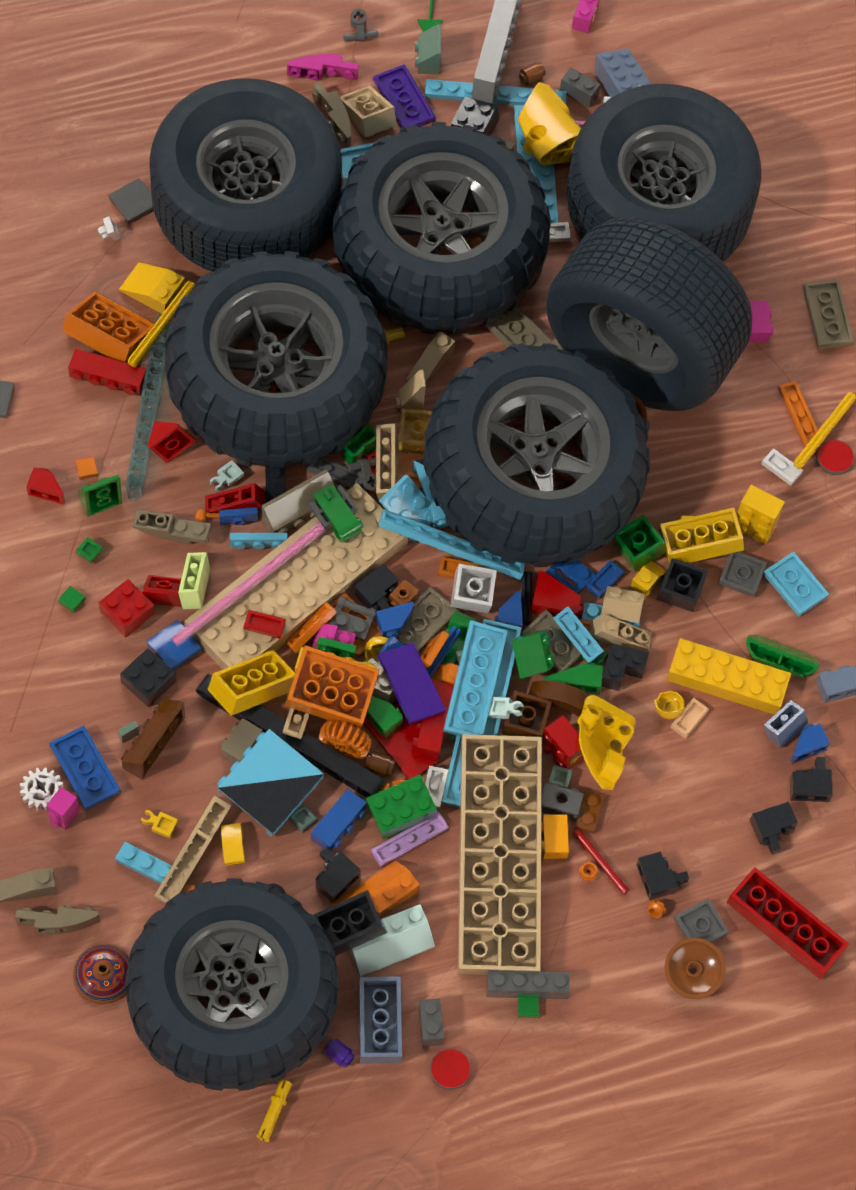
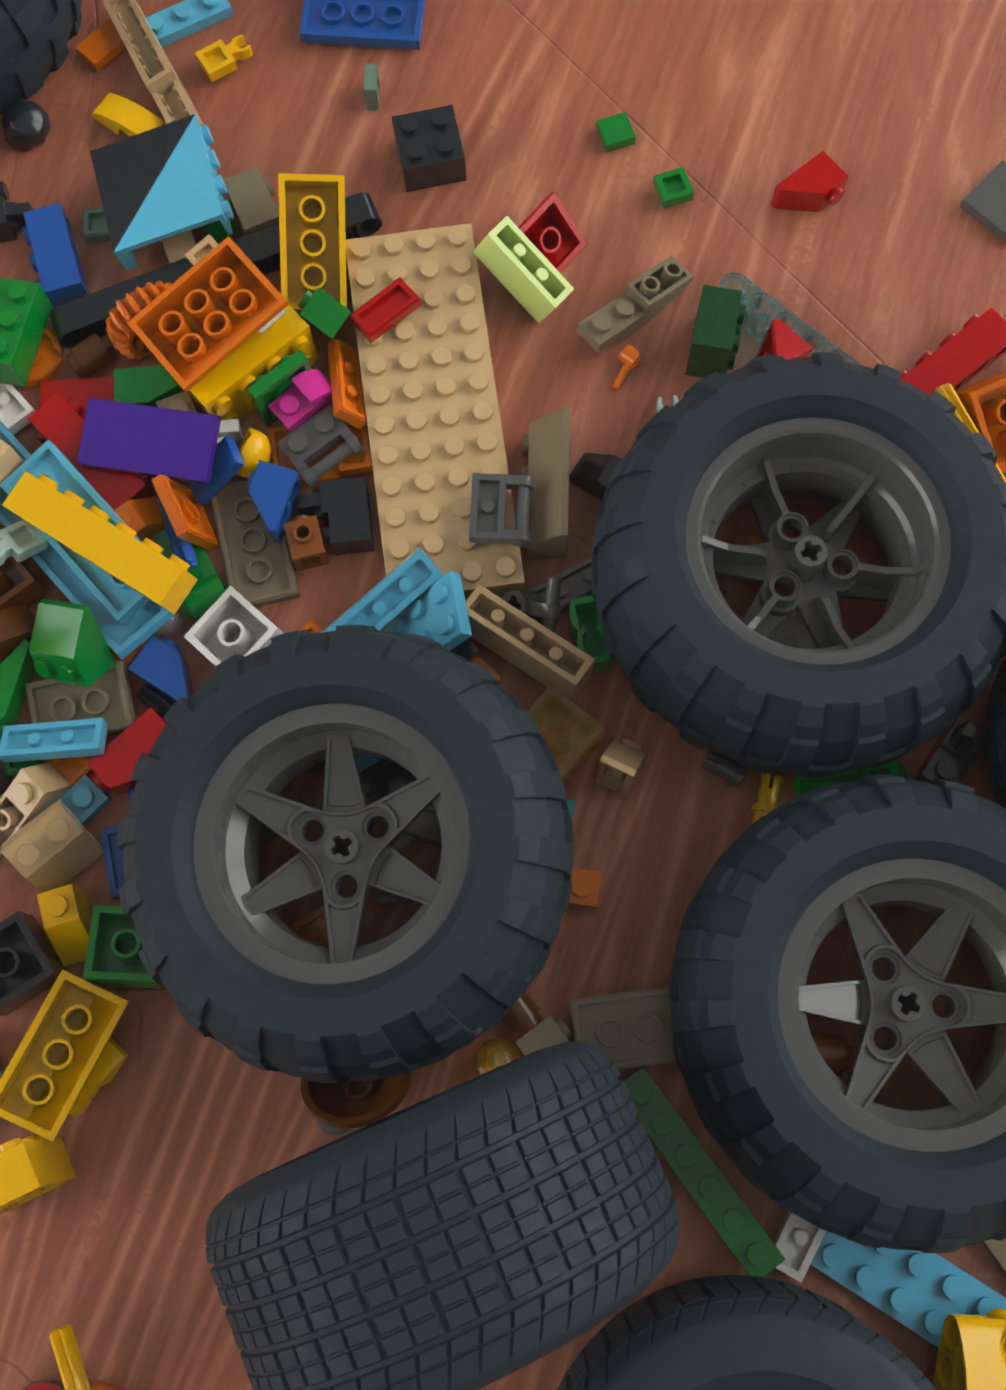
camera: 135 degrees right, 10 degrees up
orange tile [75,457,98,480] -> none
green slope [78,474,123,517] -> none
red brick [99,579,155,638] -> none
reddish brown slope [121,699,185,780] -> none
blue slope [146,620,202,670] -> none
bright pink axle [171,523,326,646] -> none
red slope [205,483,266,513] -> none
blue plate [219,507,258,525] -> none
medium azure plate [230,533,287,550] -> none
green door [313,484,363,543] -> none
tan slope [406,331,455,385] -> none
white plate [761,448,803,486] -> none
none -> yellow brick [2,471,198,615]
none -> green brick [297,287,351,339]
none -> green plate [624,1066,786,1279]
none -> dark green brick [685,284,746,378]

